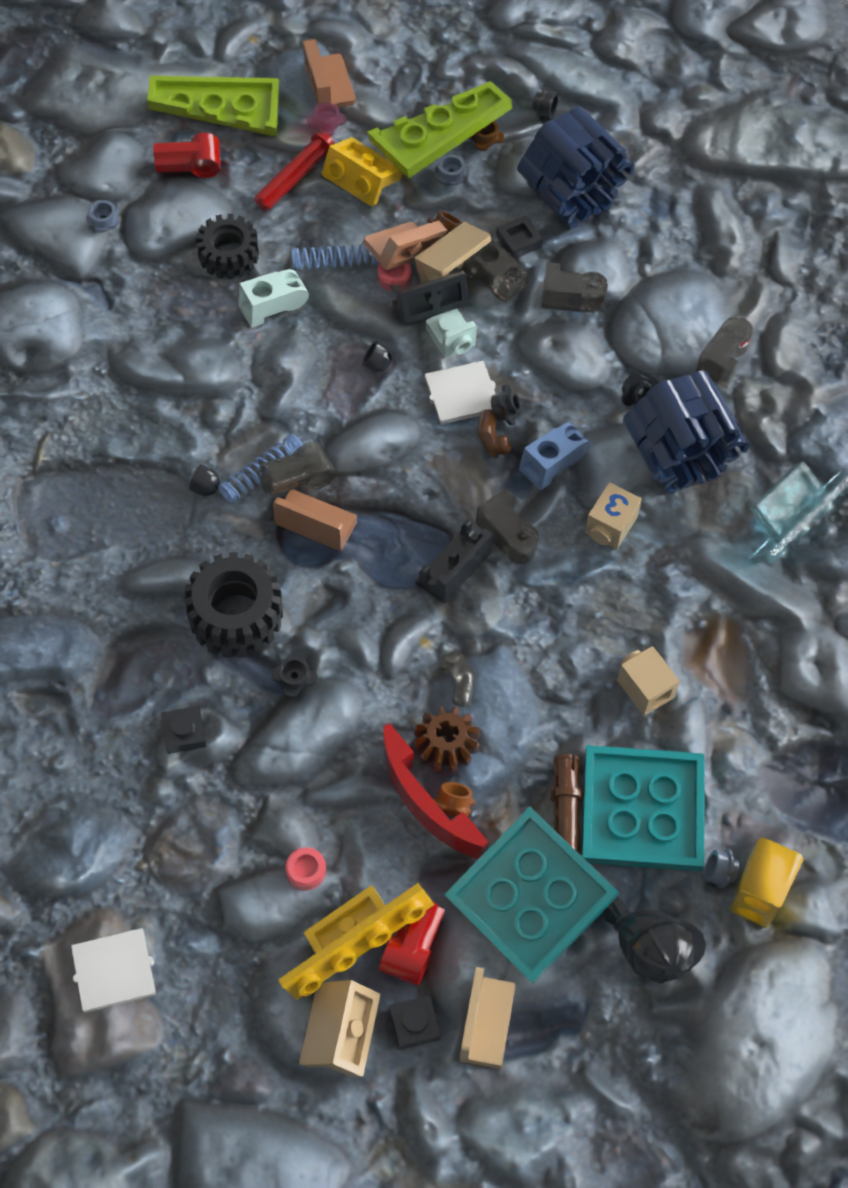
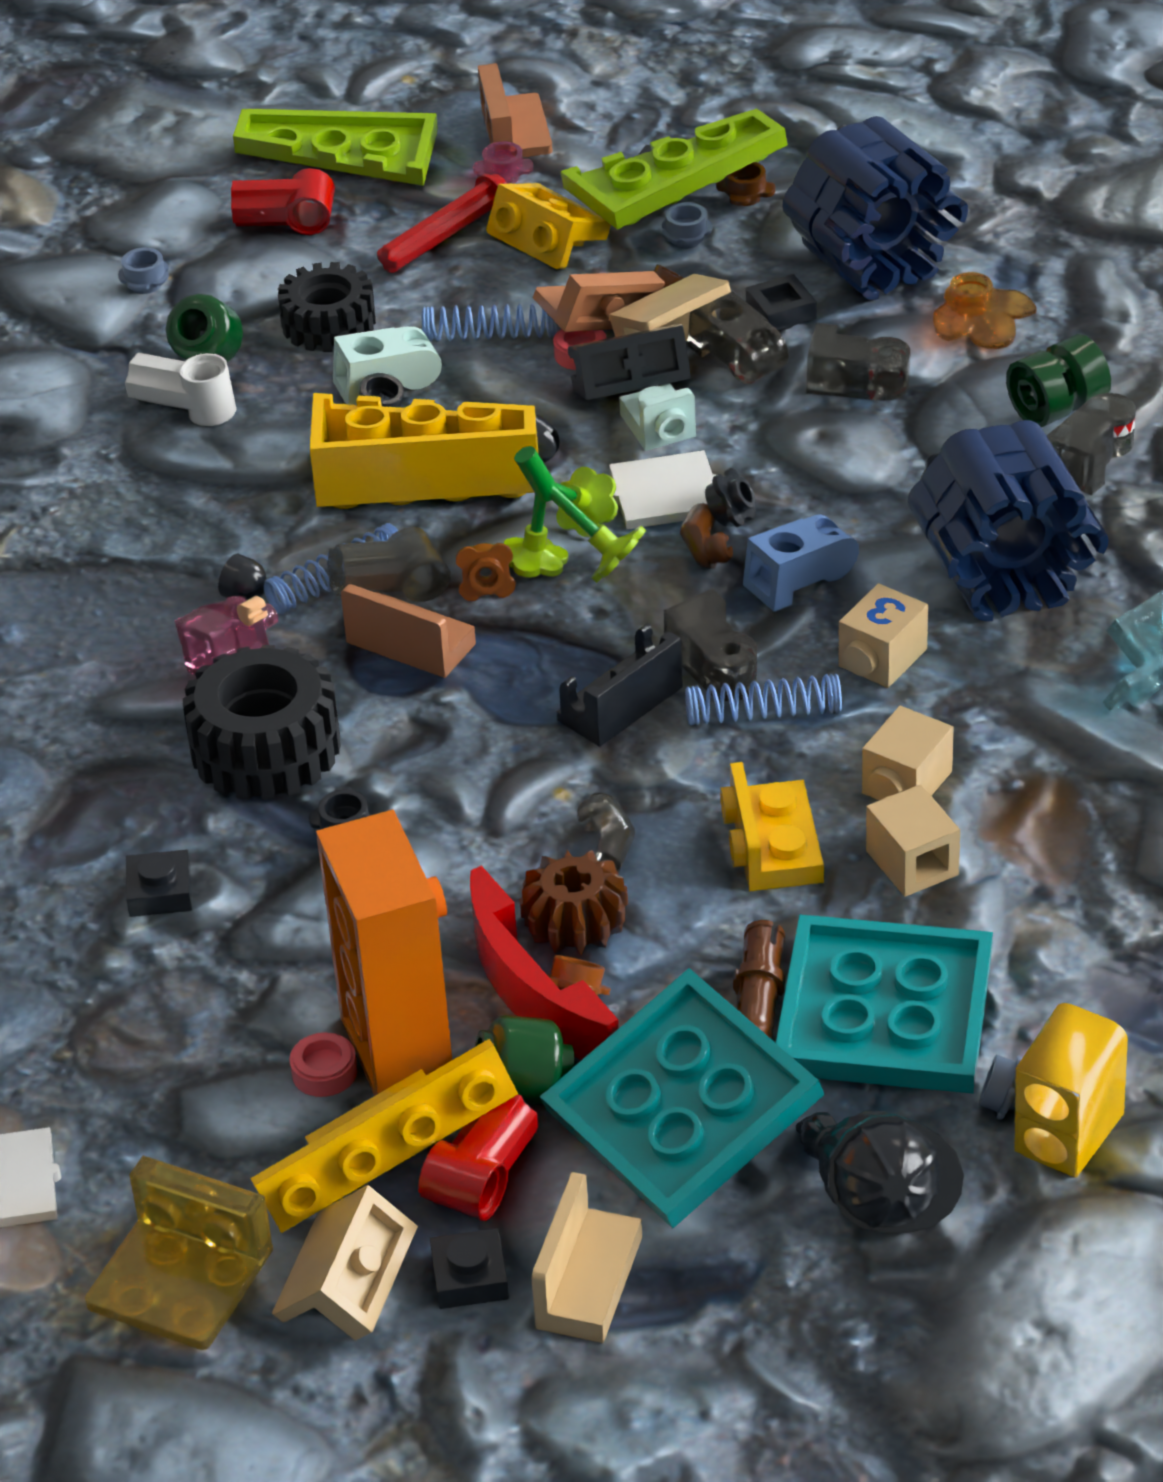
camera: 10 degrees right, 20 degrees down
none -> clear yellow bracket [85,1155,273,1350]
none -> white piece [125,353,236,426]
none -> dark green head [165,293,243,362]
none -> clear pink piece [175,596,278,675]
none -> yellow wedge [310,393,538,509]
none -> orange brick [316,809,452,1096]
none -> black hinge [359,373,404,407]
none -> dark orange plate [456,543,516,601]
none -> dark green head [474,1015,574,1105]
none -> lime plant [504,446,646,583]
none -> light blue piece [685,673,842,726]
none -> yellow bracket [720,762,824,892]
none -> tan brick [862,705,954,801]
none -> clear orange plate [933,272,1037,349]
none -> dark green wheel [1006,334,1111,427]

